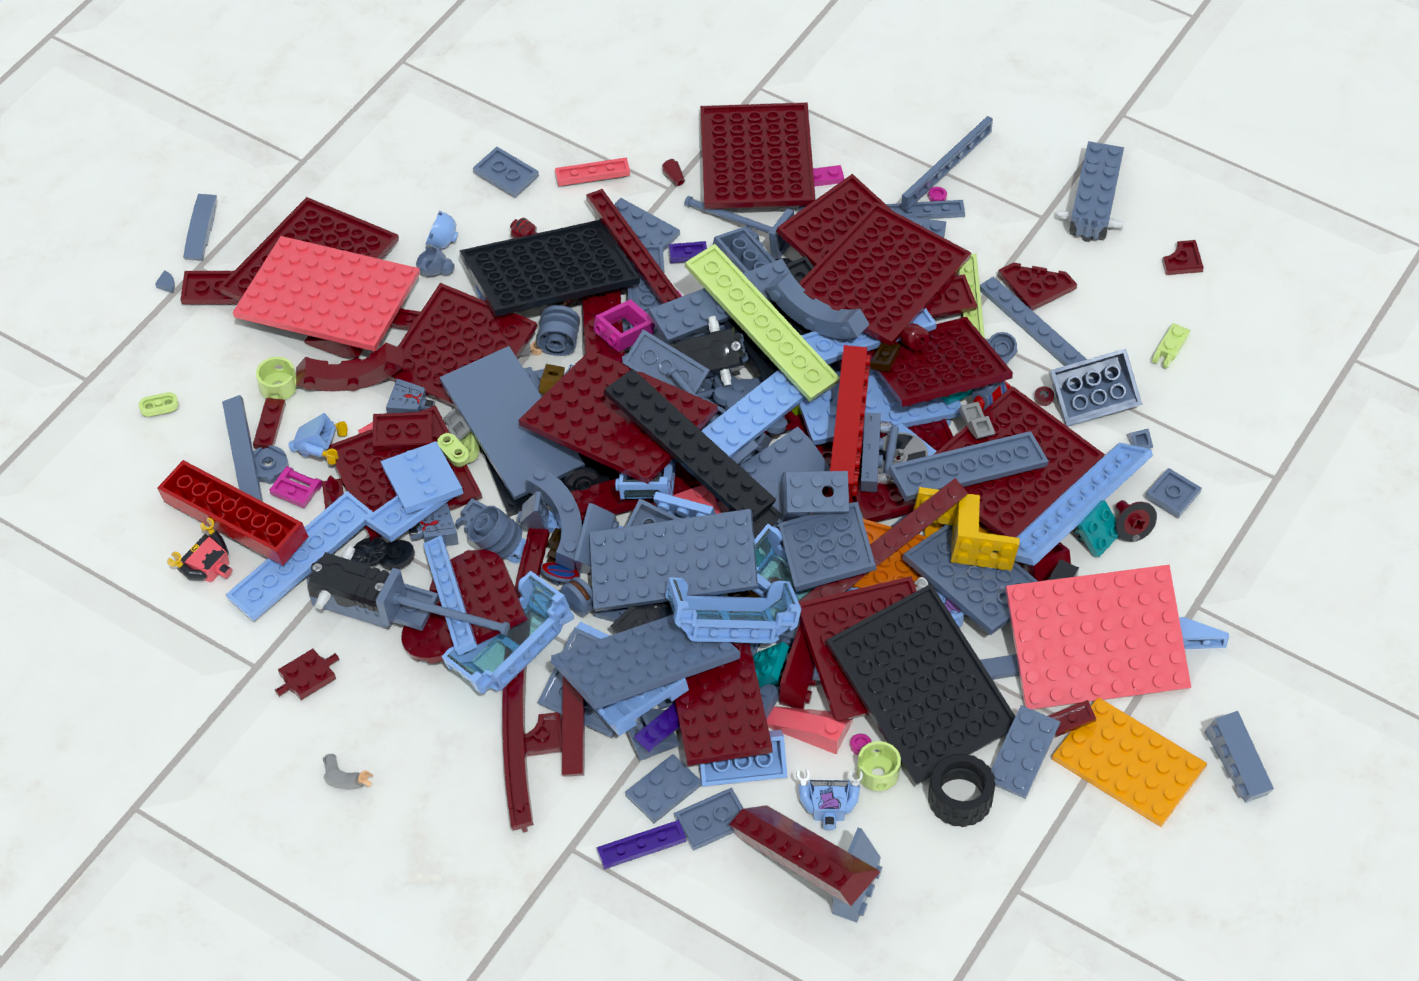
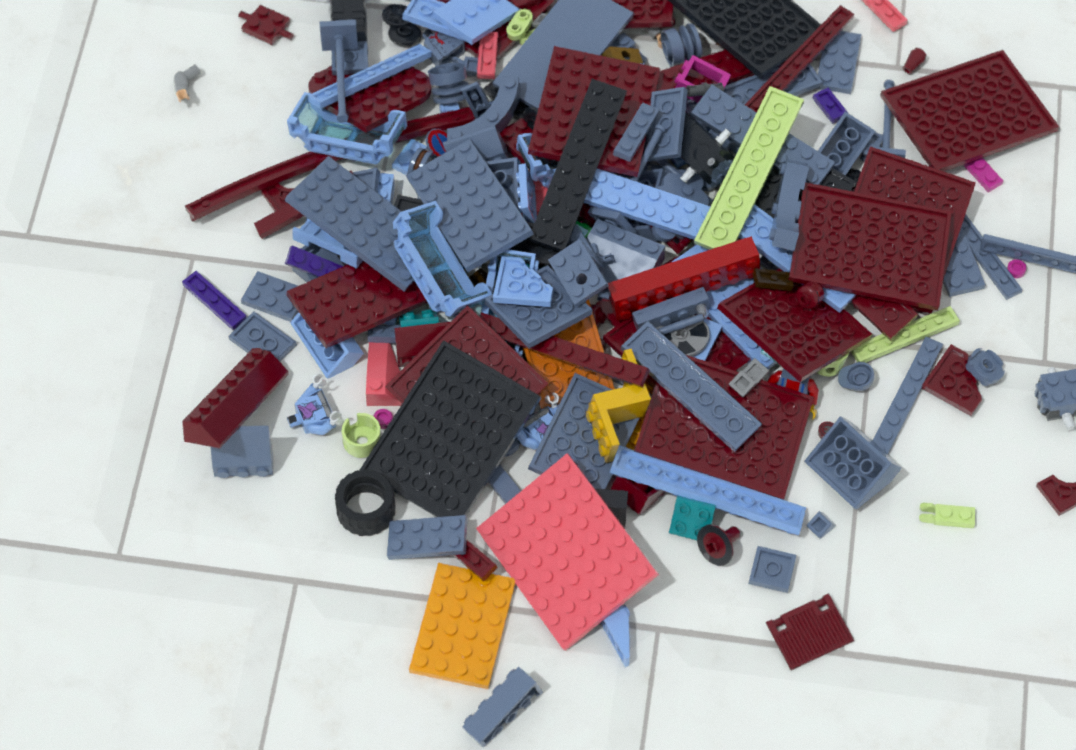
camera: 65 degrees right, 5 degrees up
none -> coral tile [477,32,498,79]
none -> light blue plate [493,256,553,307]
none -> sand blue plate [613,103,659,162]
none -> dark grey pin [686,82,724,97]
none -> dark red window [765,593,855,670]
none -> sand blue plate [966,348,1005,386]

